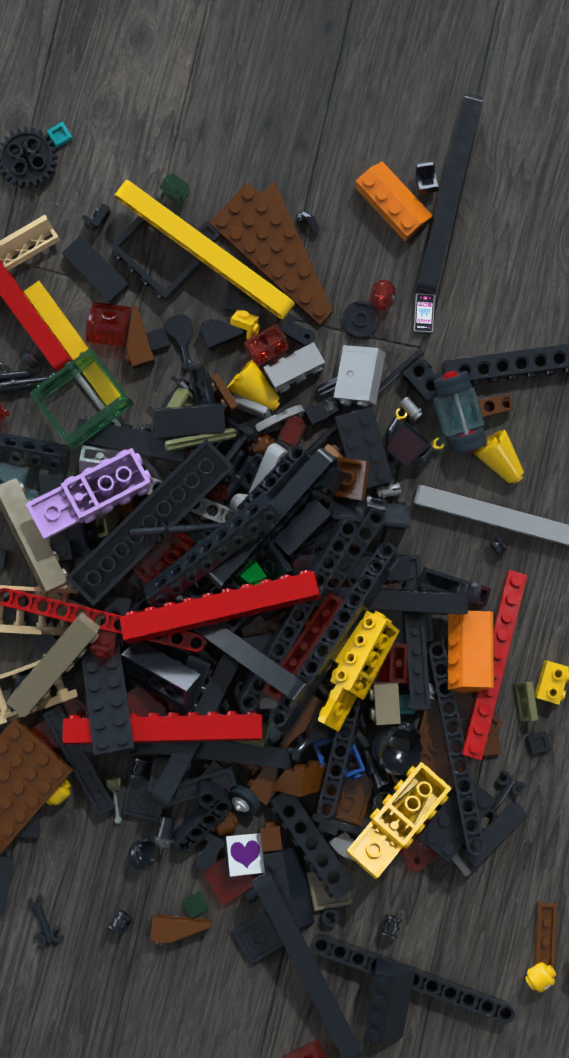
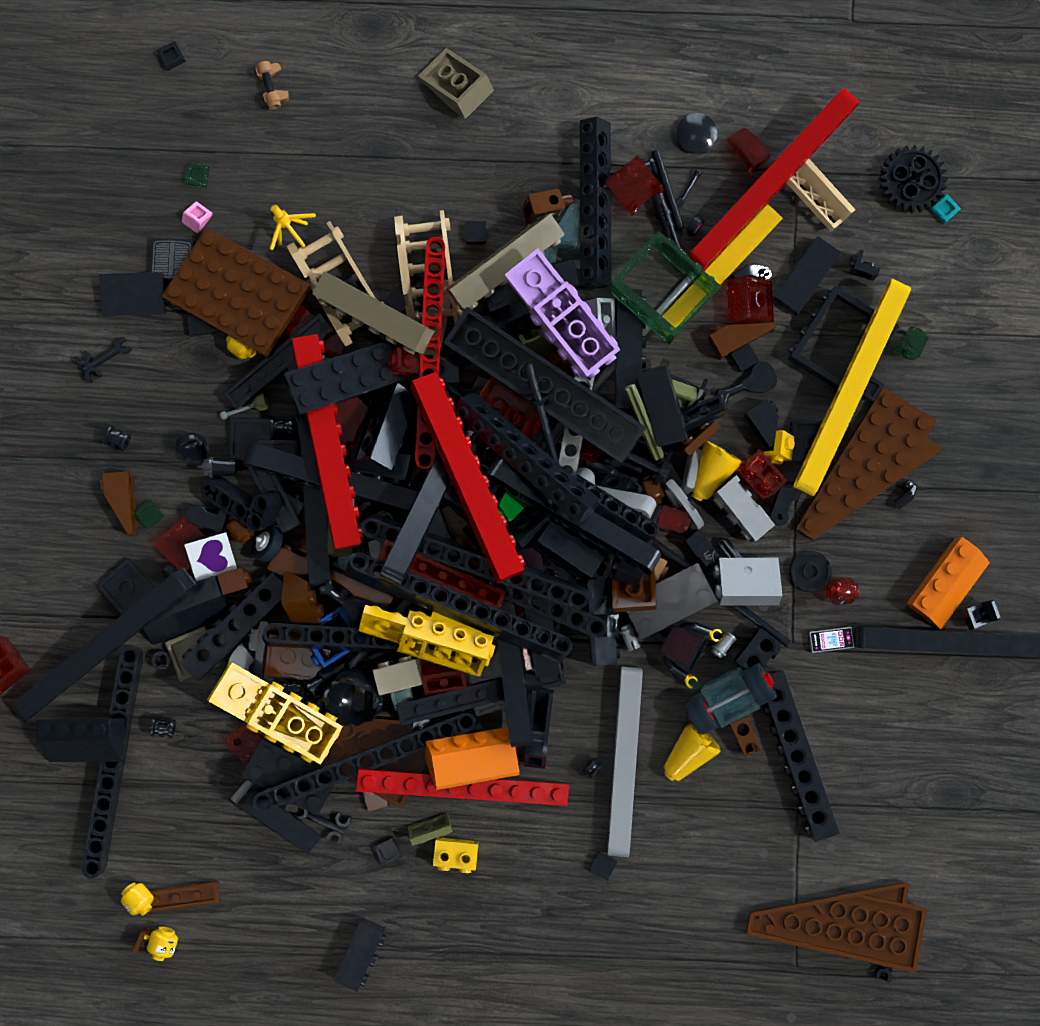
camera: 80 degrees right, 0 degrees up
none -> black arm [730,263,772,282]

